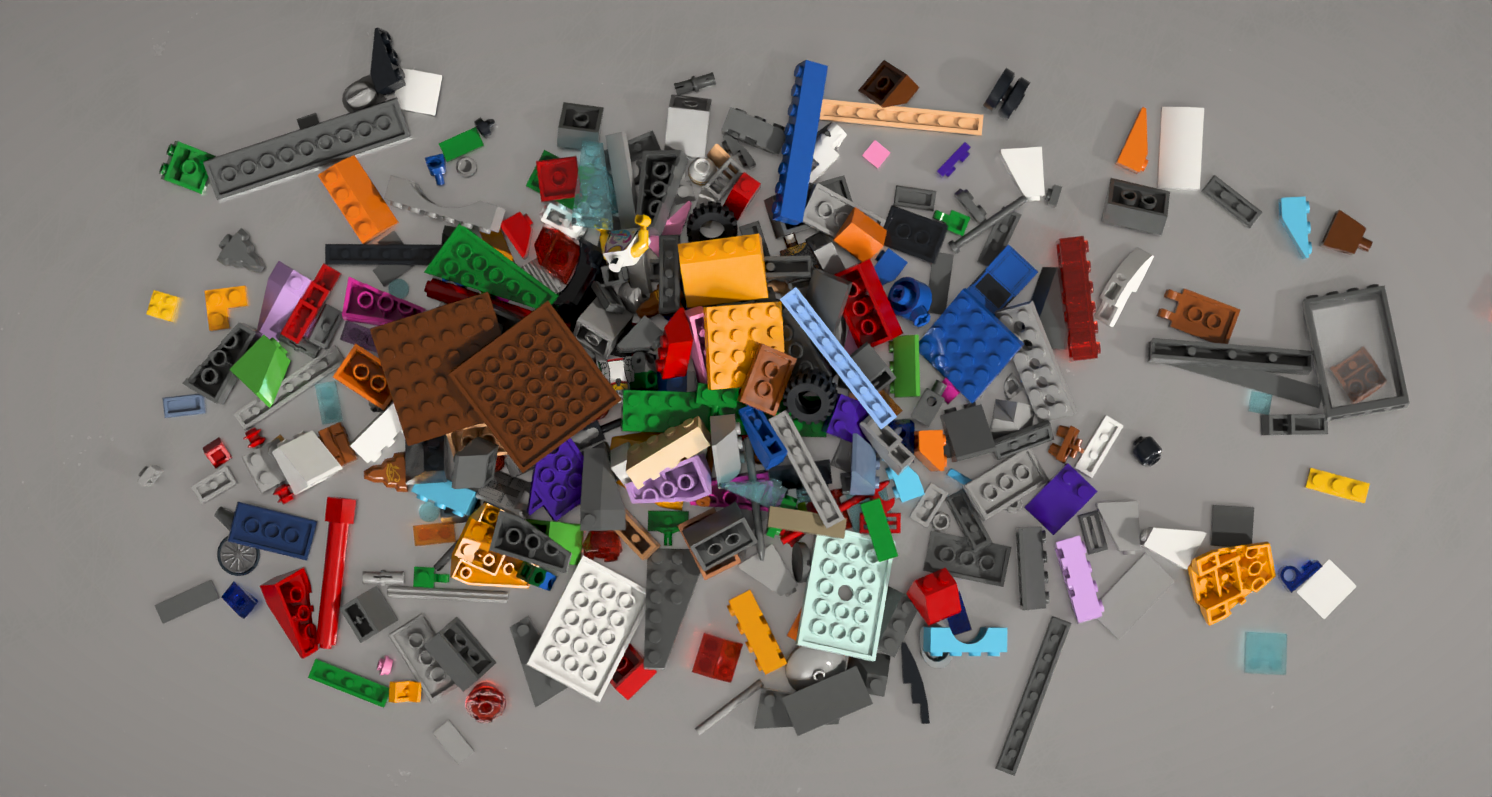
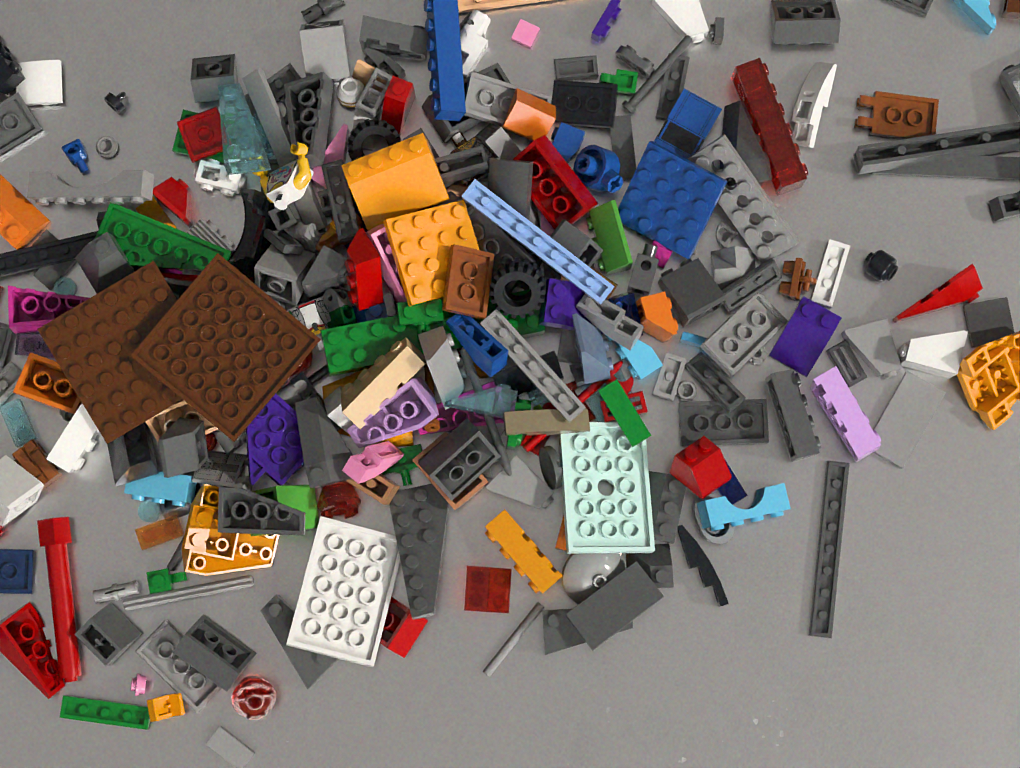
camera: 15 degrees left, 5 degrees down
dark orange rock [364,451,408,492] -> none
green tile [439,127,484,163] -> none
dark green leg [516,561,557,591] -> none
clear red slope [534,227,580,285] -> none
light grey plate [675,169,695,205] -> none
clear light blue tile [1248,391,1272,415] -> none
none -> dark grey slope [75,232,135,294]
none -> bright pink slope [342,441,404,484]
none -> red wedge [893,264,983,323]

